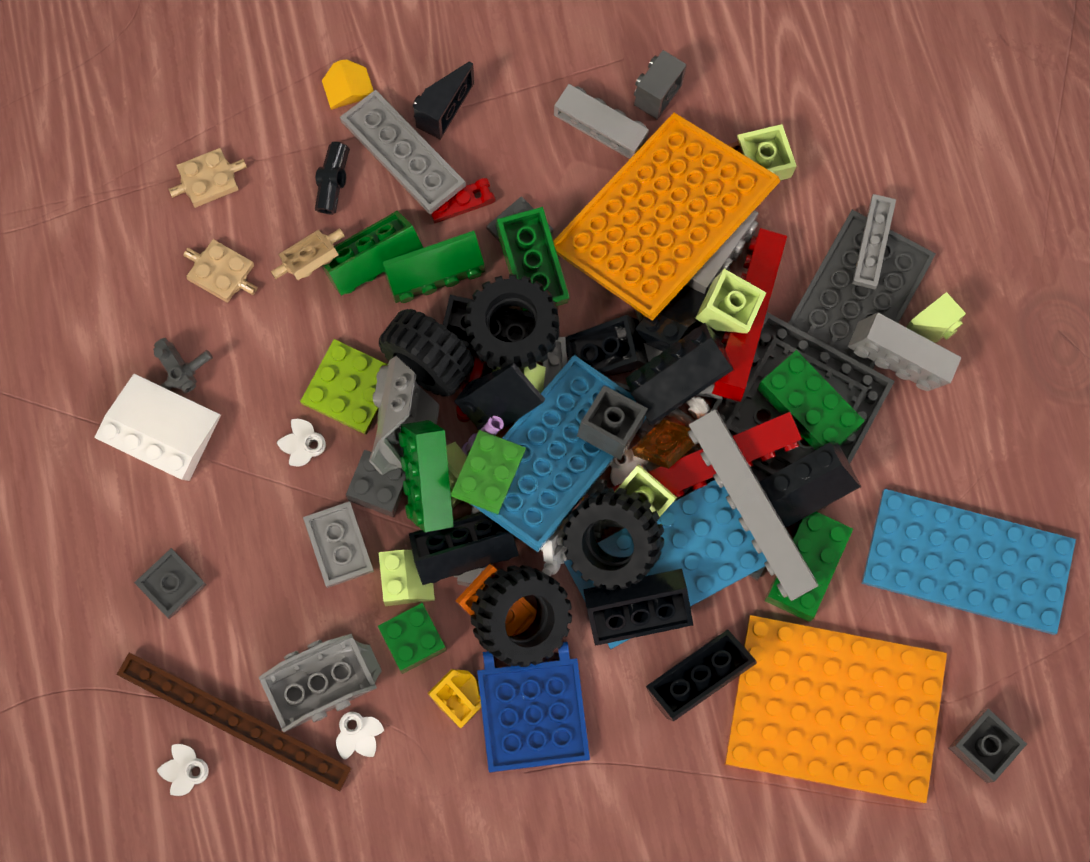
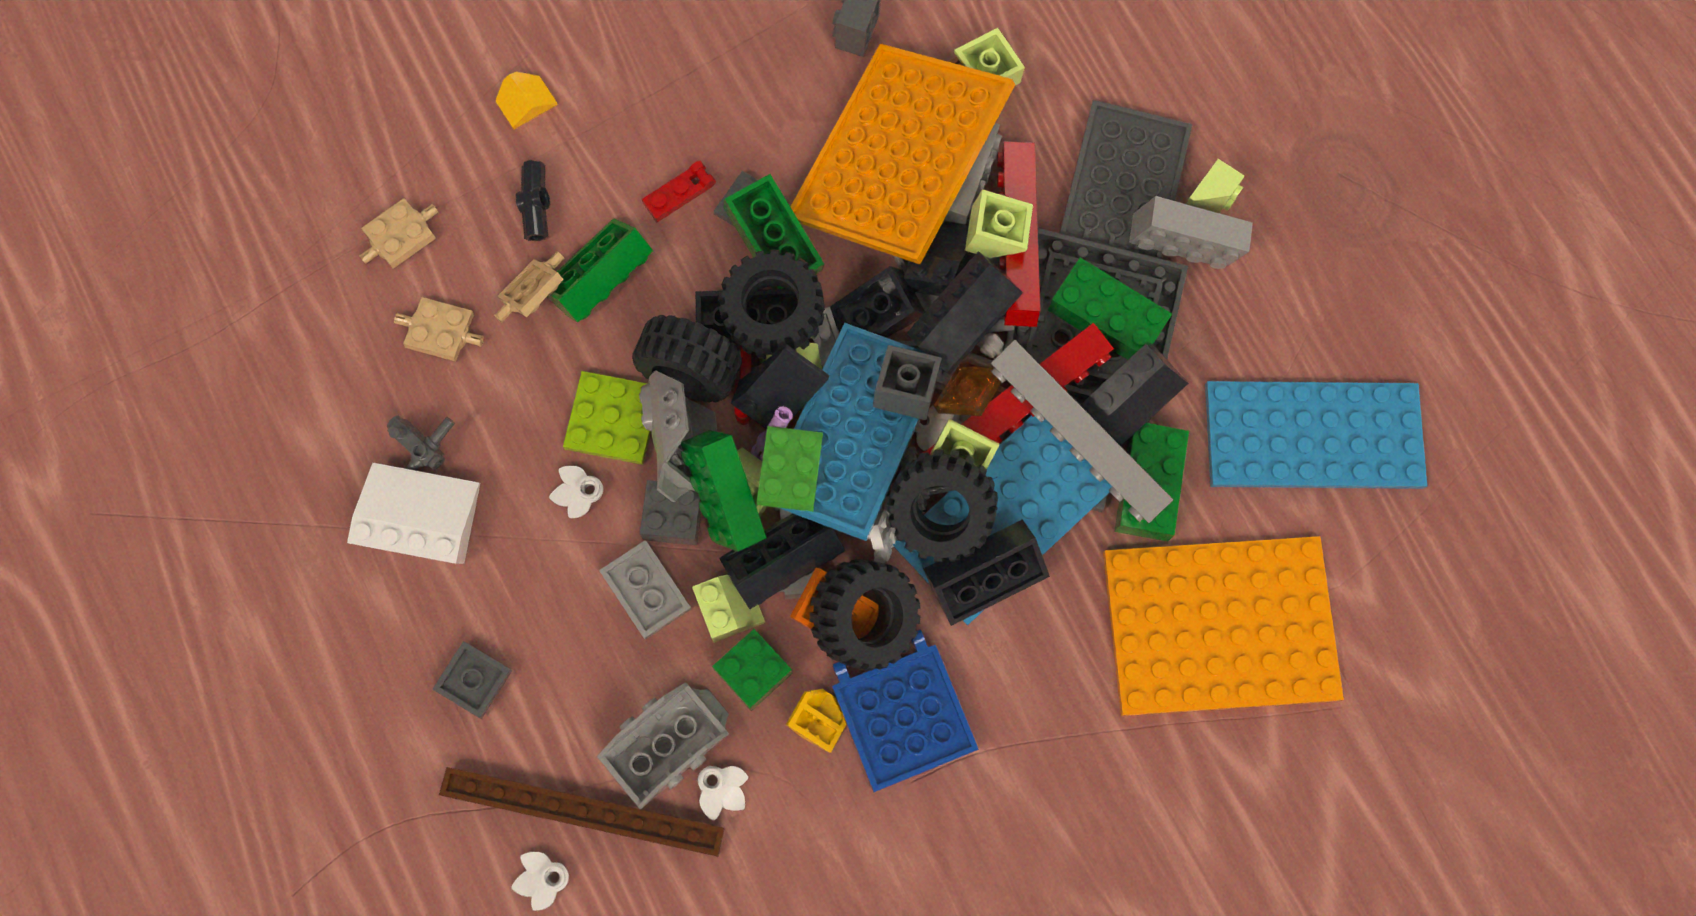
camera: 15 degrees left, 0 degrees up
light grey plate [340,90,466,214] -> none
green slope [383,231,485,303] -> none
black slope [413,61,474,140] -> none
light grey brick [554,84,649,159] -> none
black slope [646,629,757,722] -> none
light grey plate [852,194,896,290] -> none
dark grey brick [949,709,1027,783] -> none

